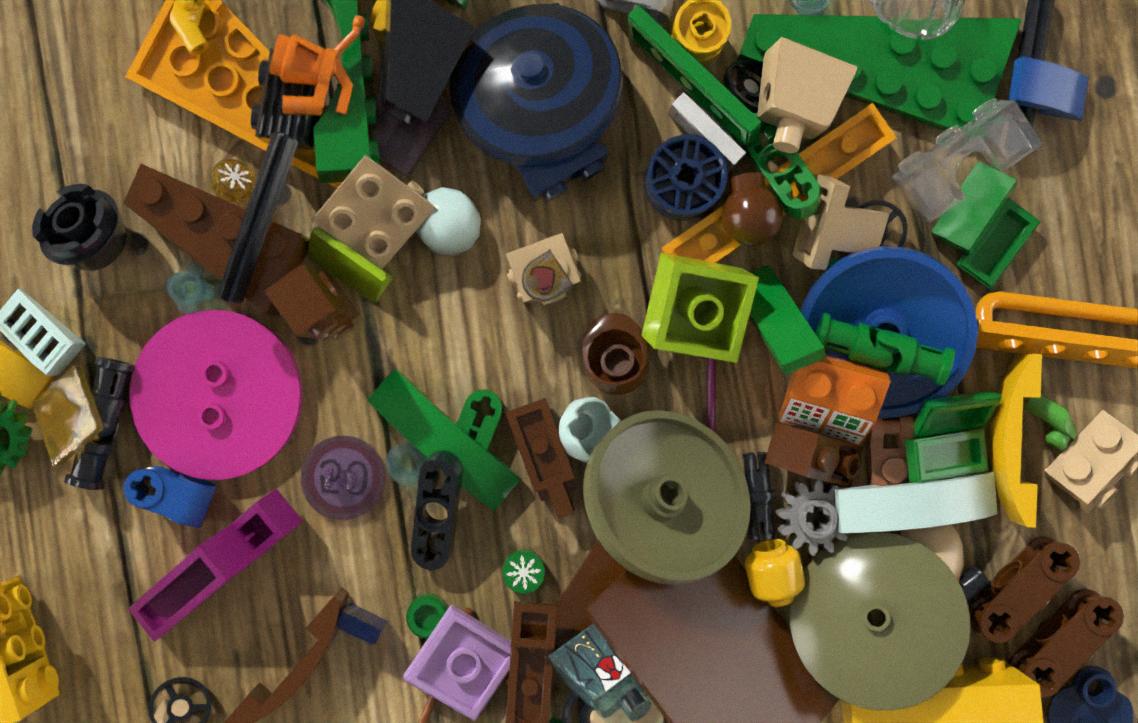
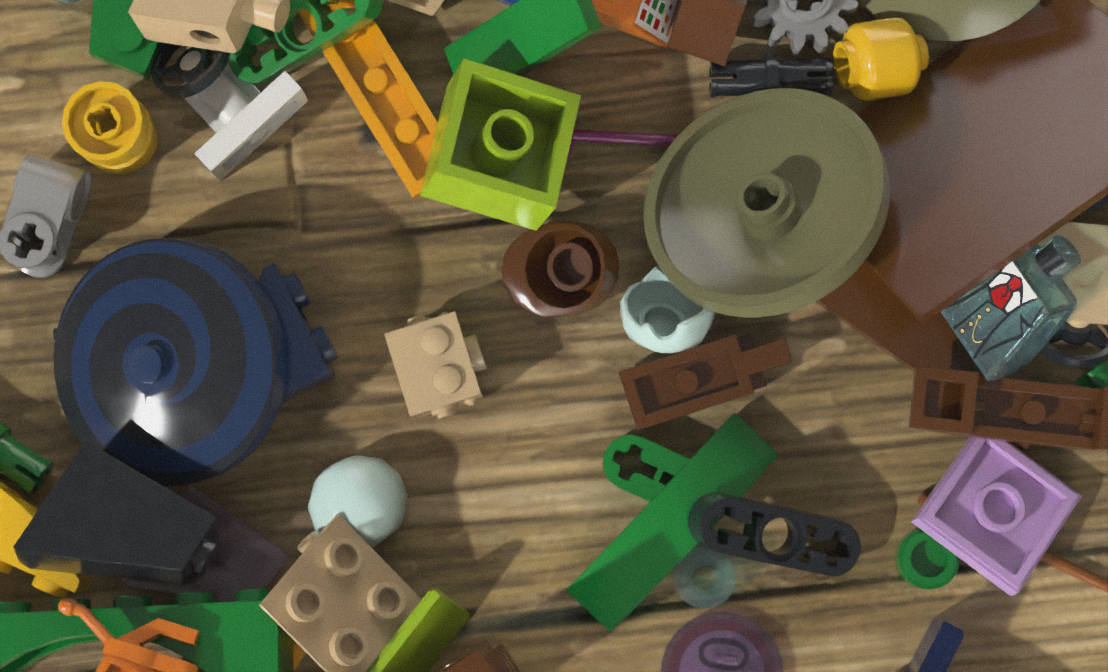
camera: 85 degrees left, 5 degrees down
green tile [502,549,545,594] -> none
clear smoke tile [522,248,574,302] -> none
green tile [628,5,761,148] -> none
dark blue wheel [644,134,727,221] -> none
reddish brown piece [722,172,783,246] -> none

